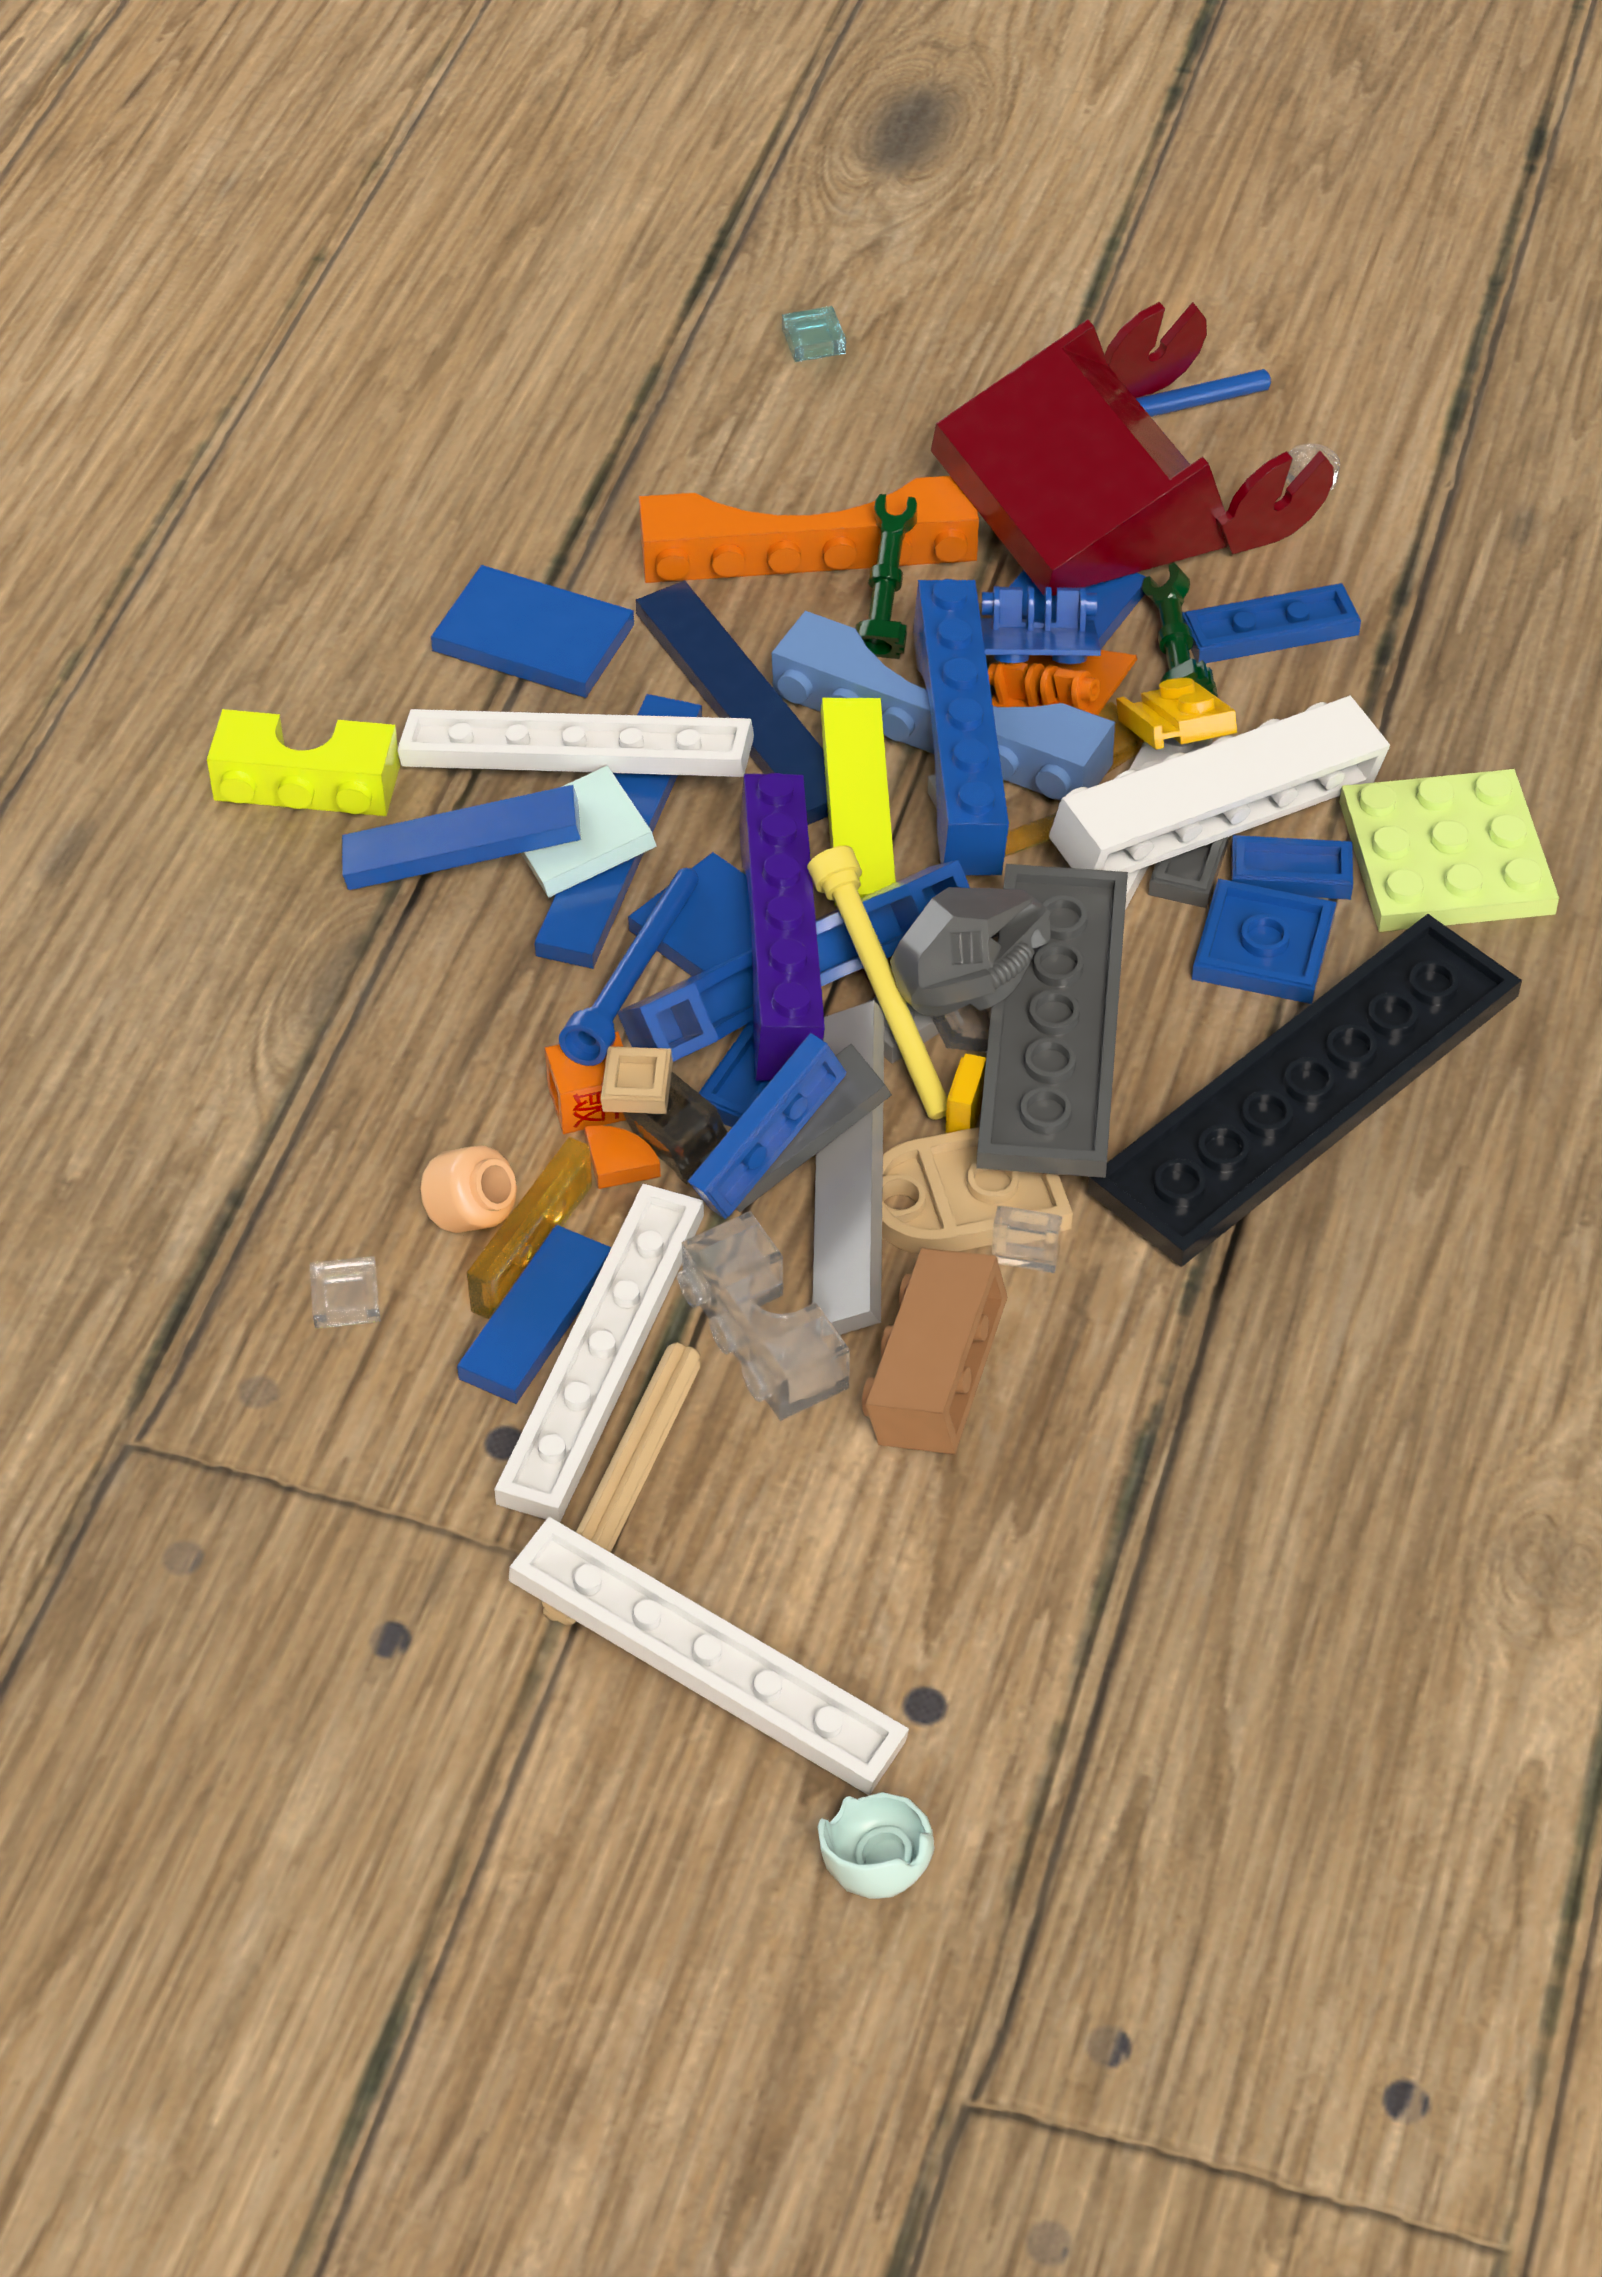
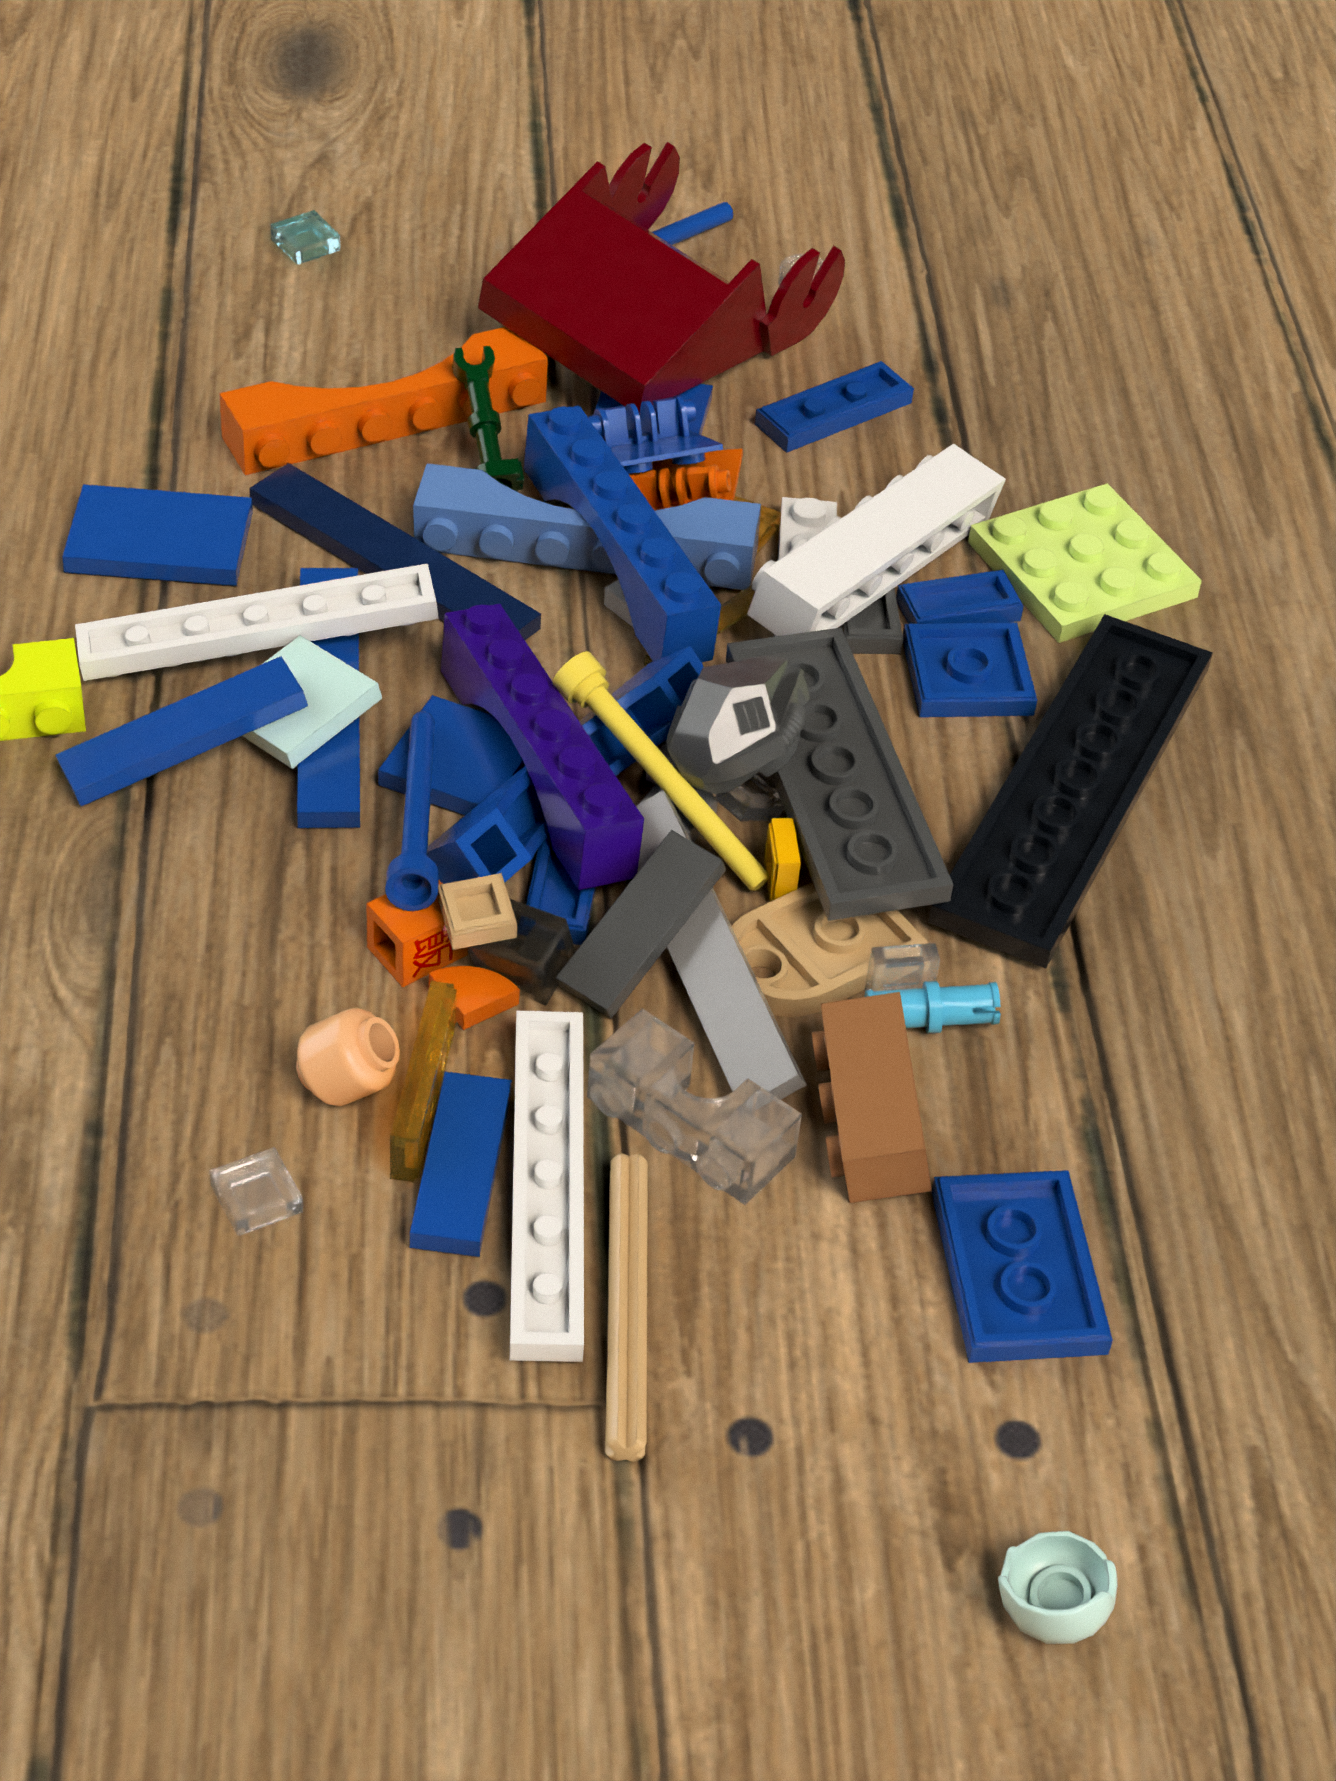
camera: 25 degrees left, 5 degrees down
white plate [509,1517,909,1796] -> none
blue tile [688,1033,847,1219] -> none
neon yellow tile [821,698,896,906] -> none
yellow plate [1116,678,1237,750] -> none
dark green piece [1142,562,1218,697] -> none
none -> medium azure pin [864,981,1001,1034]
none -> blue tile [931,1170,1113,1363]

